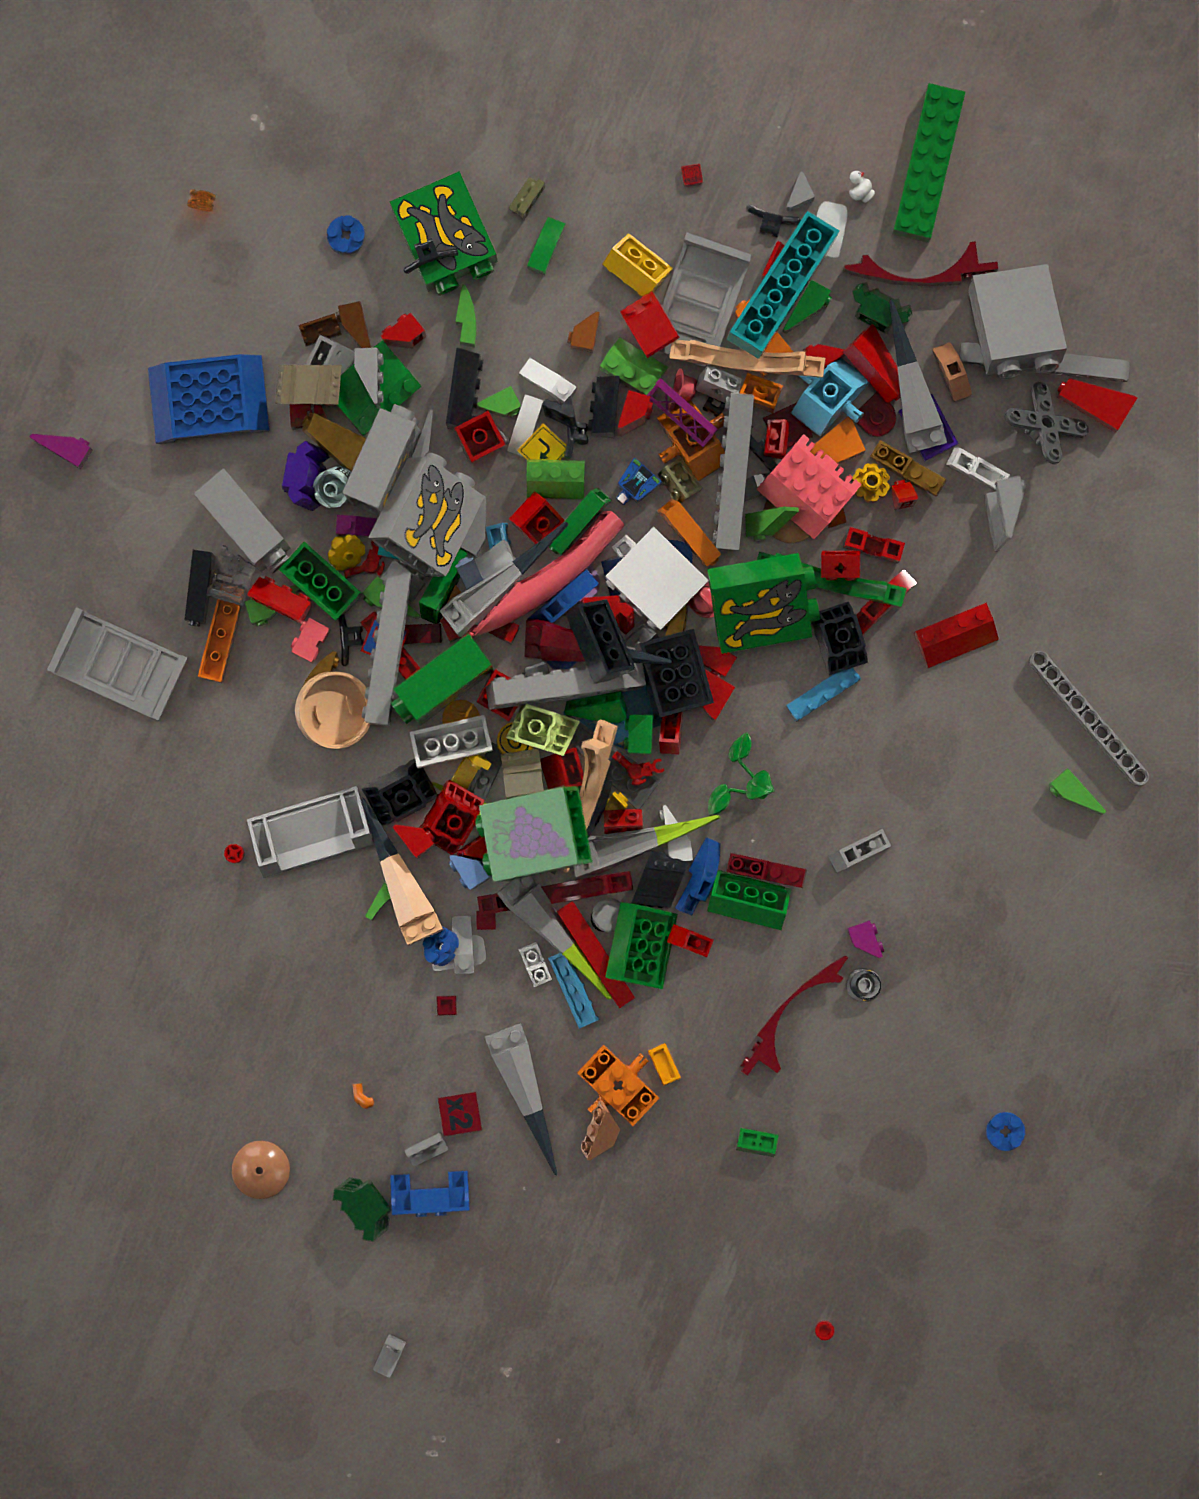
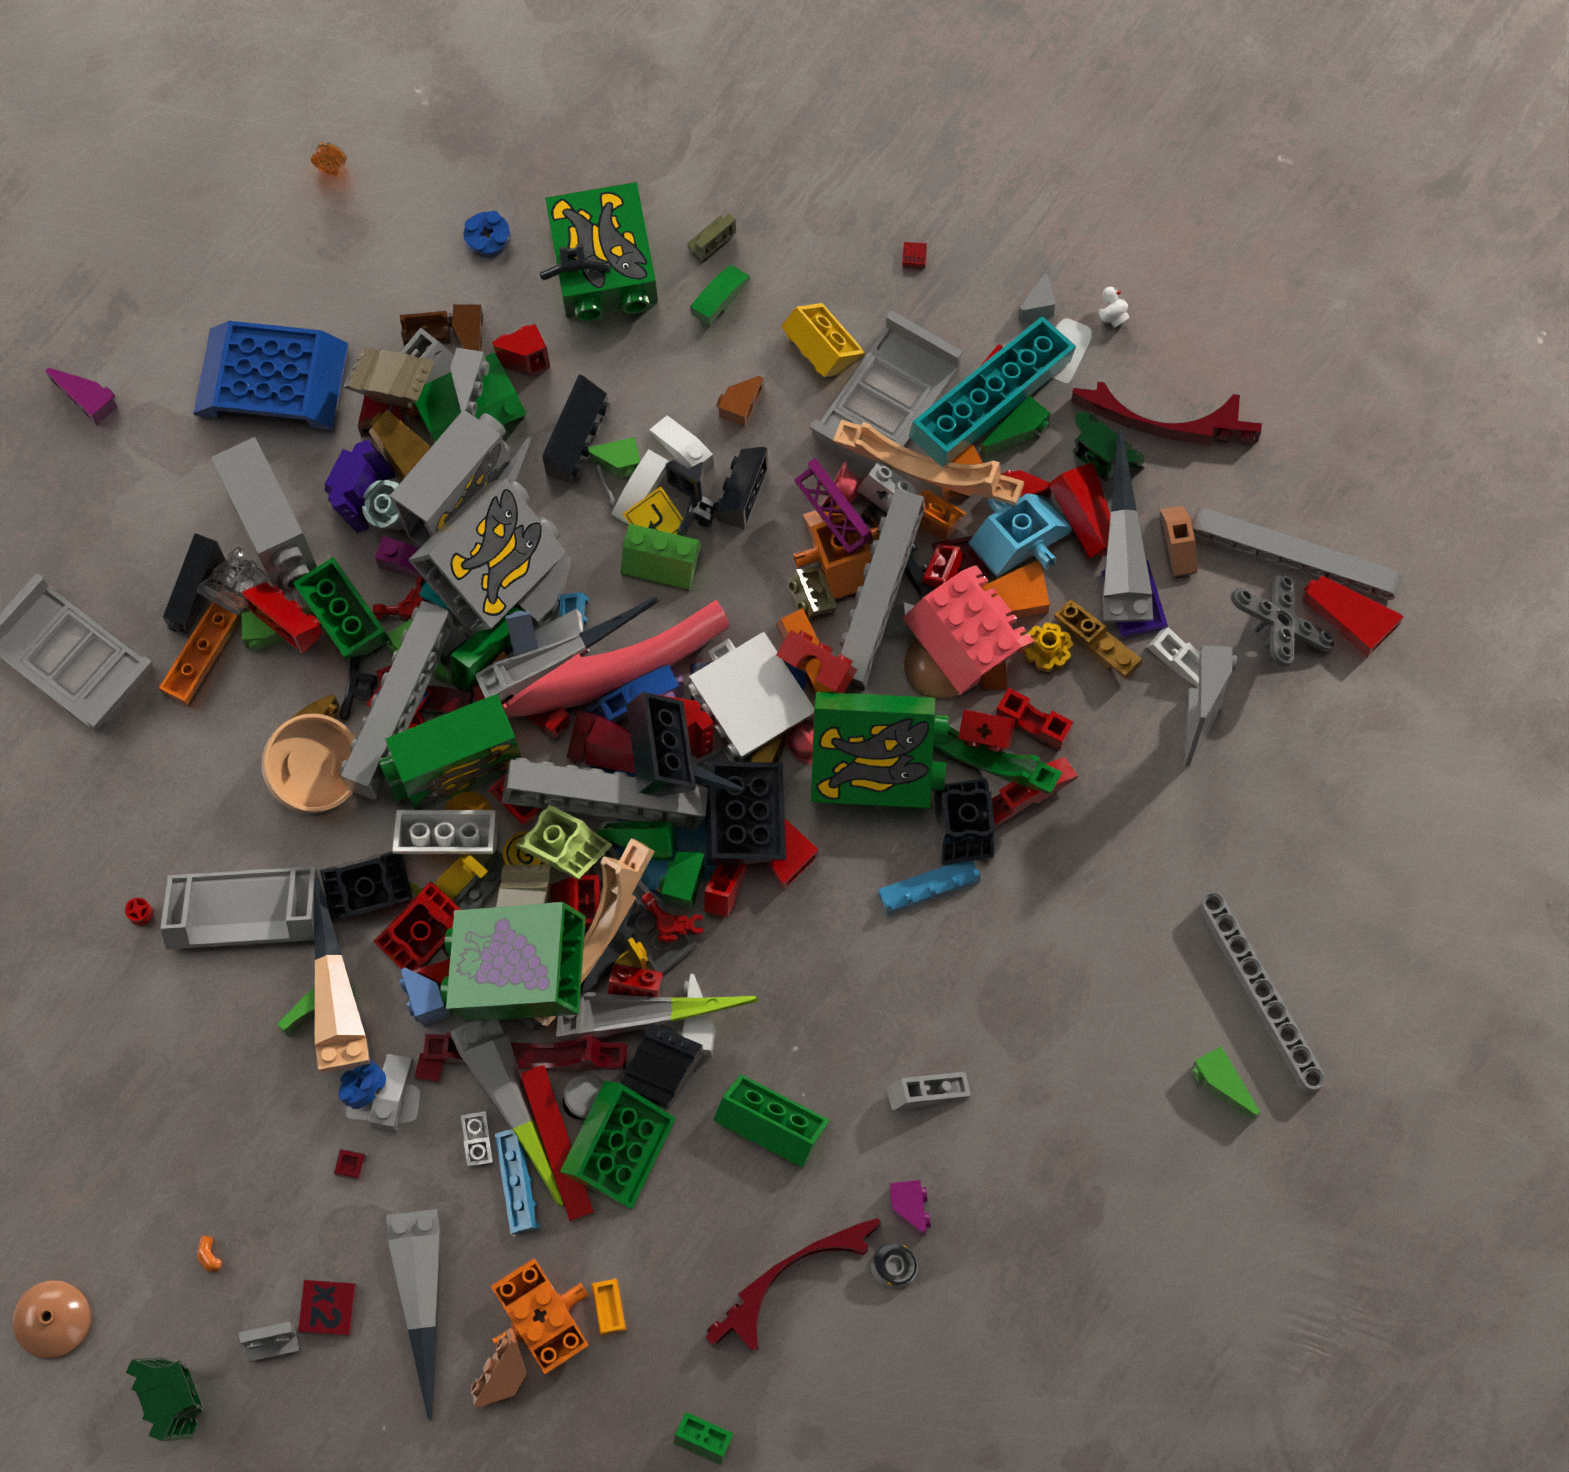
camera: 15 degrees right, 15 degrees down
coral brick [290,618,331,664] -> none
yellow plant [327,534,365,571] -> none
blue bracket [390,1171,470,1217] -> none
red slope [393,825,435,859] -> none
red slope [454,411,505,462] -> none
bright green slope [455,284,477,347] -> none
red slope [509,491,565,544] -> none
green slope [549,488,612,555] -> none
bright green slope [600,337,668,395] -> none
torso [616,458,662,505] -> none
red slope [617,390,653,436] -> none
red slope [620,291,680,358] -> none
red slope [667,924,714,957] -> none
blue slope [675,837,721,916] -> none
red slope [698,645,737,678] -> none
green plant [708,732,775,816] -> none
dark red slope [726,853,807,888] -> none
bright green slope [745,507,799,541] -> none
black piece [746,205,801,238] -> none
dark red tile [853,392,896,437] -> none
red slope [890,480,918,510] -> none
green brick [892,83,965,243] -> none
red slope [914,602,999,668] -> none
light grey brick [968,264,1067,379] -> none
none -> red arch [776,630,858,693]

